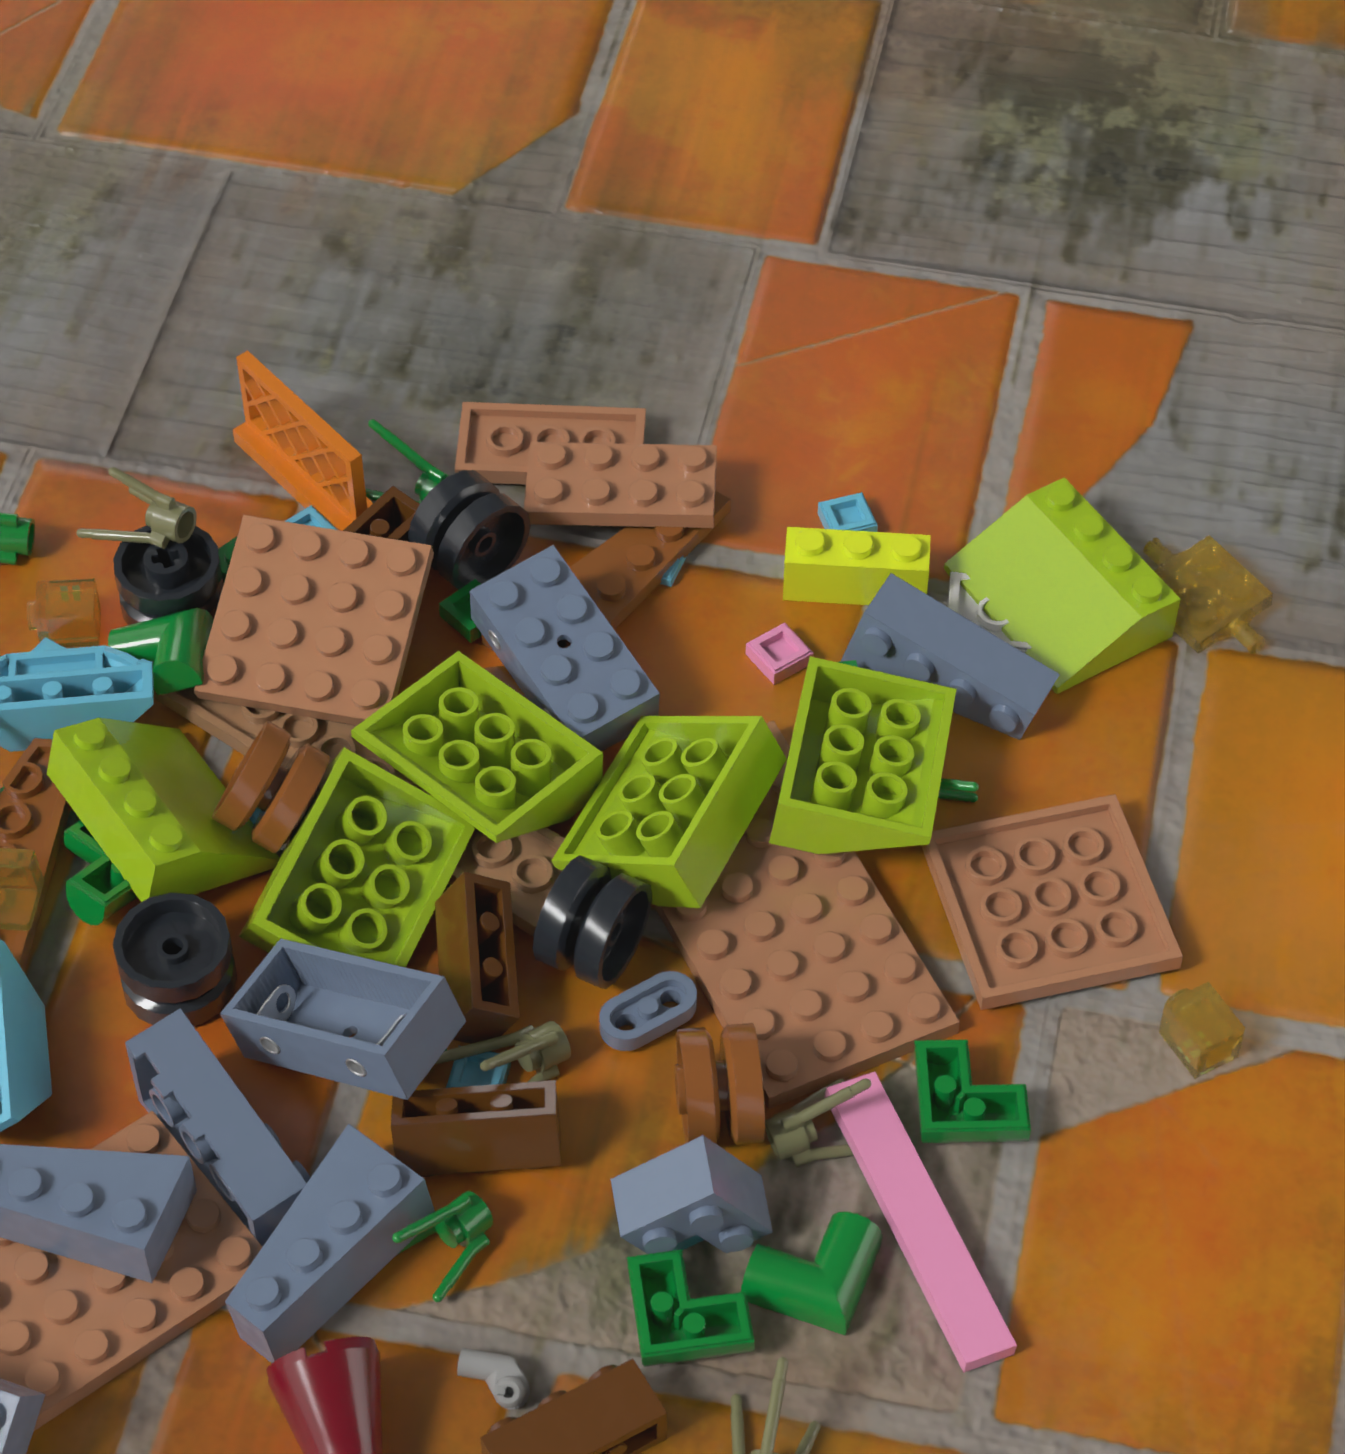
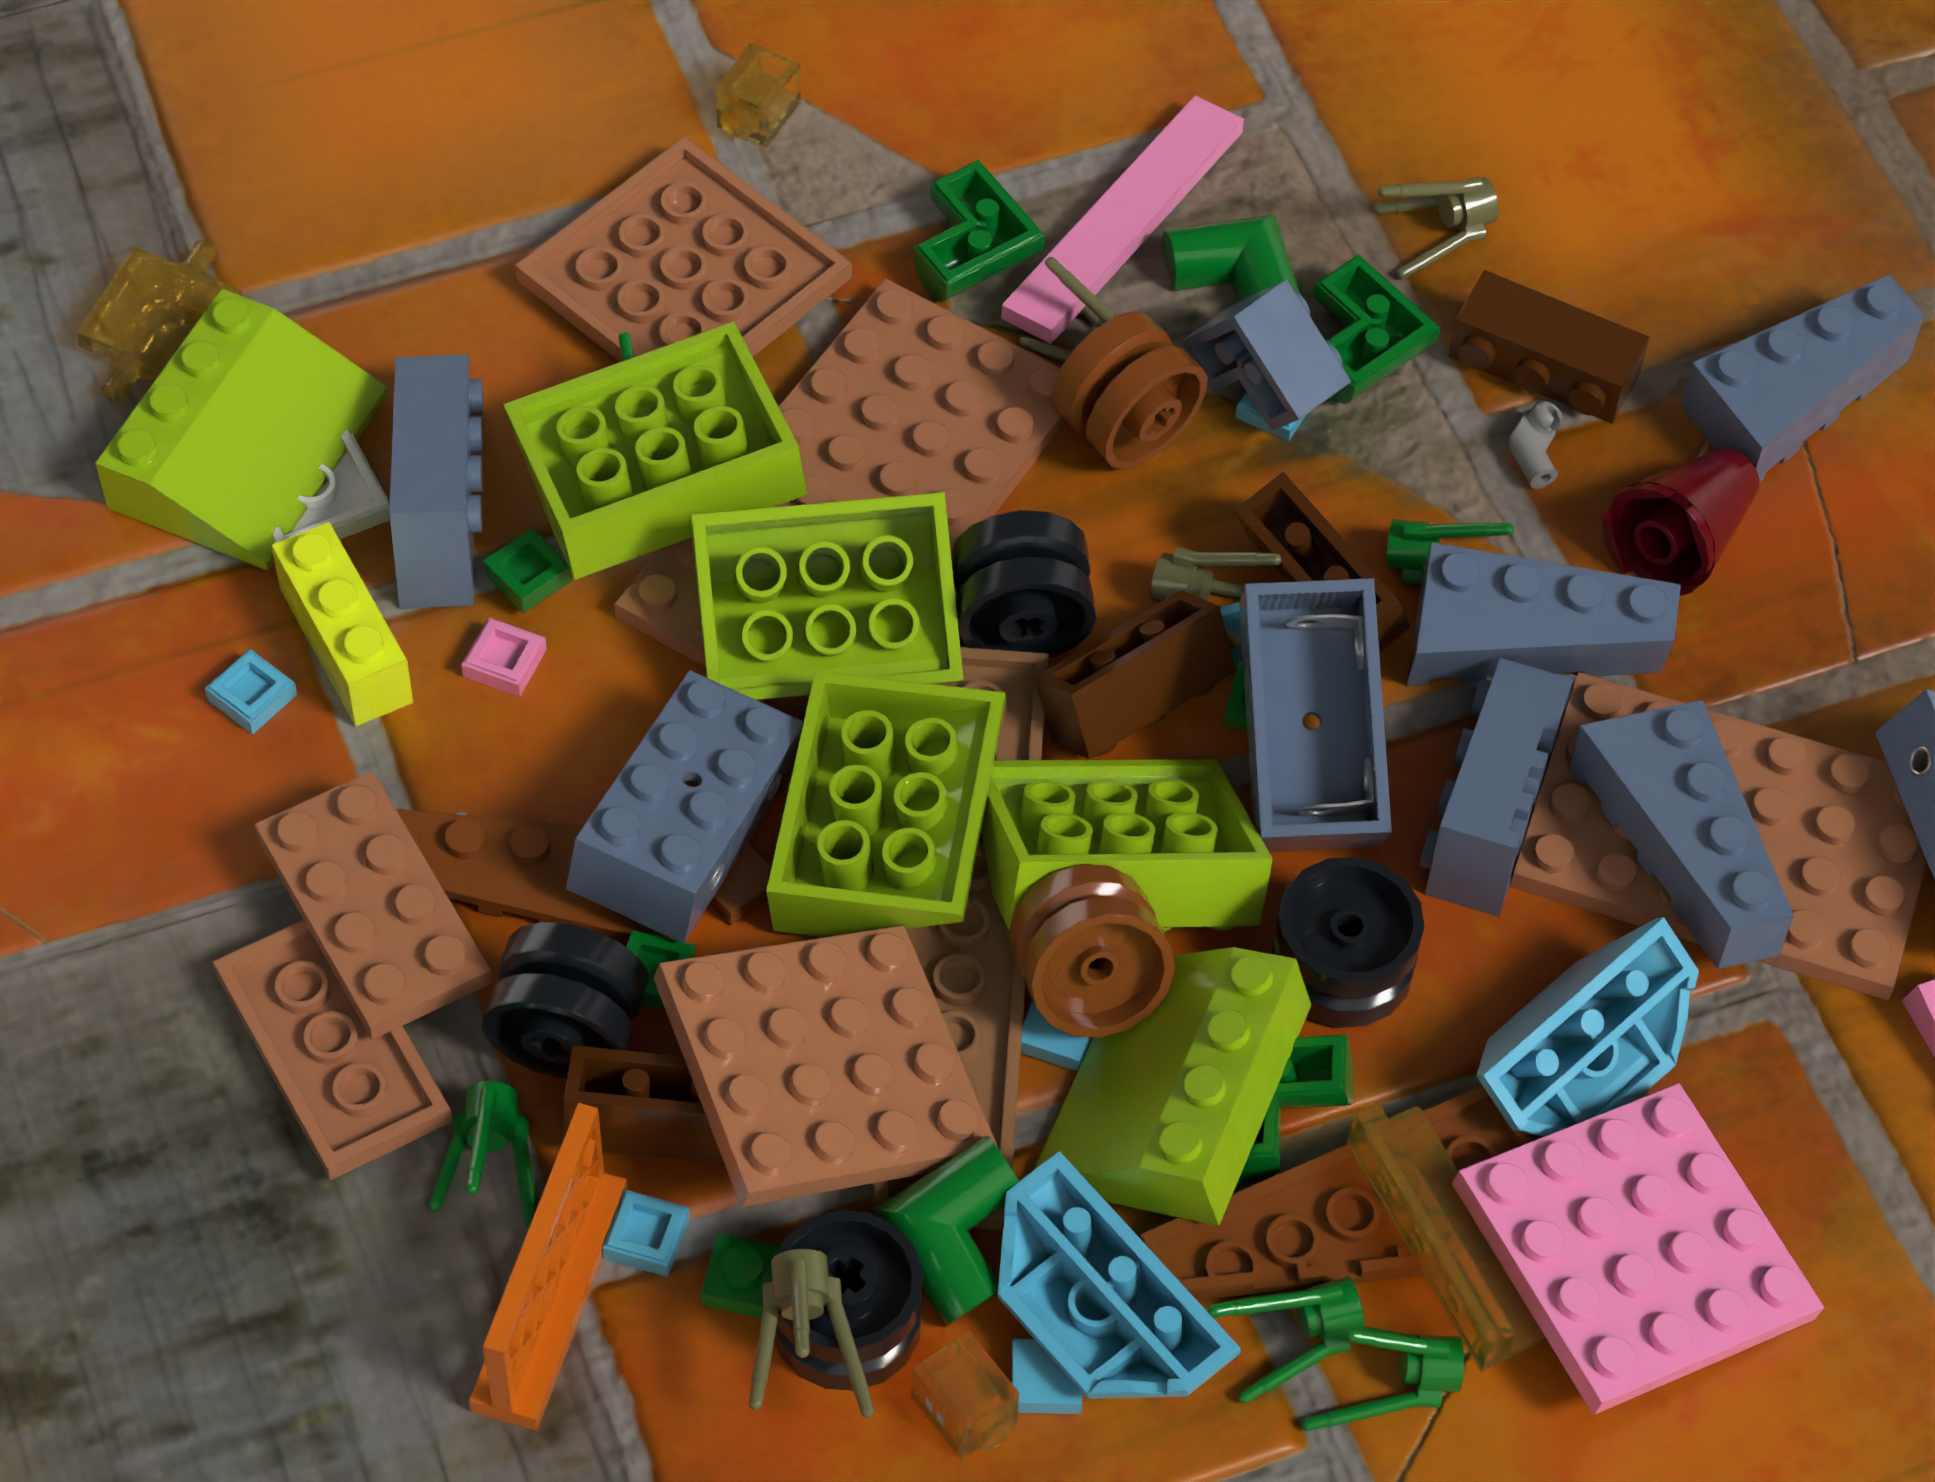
camera: 125 degrees left, 5 degrees up
sand blue plate [599,971,697,1051] -> none

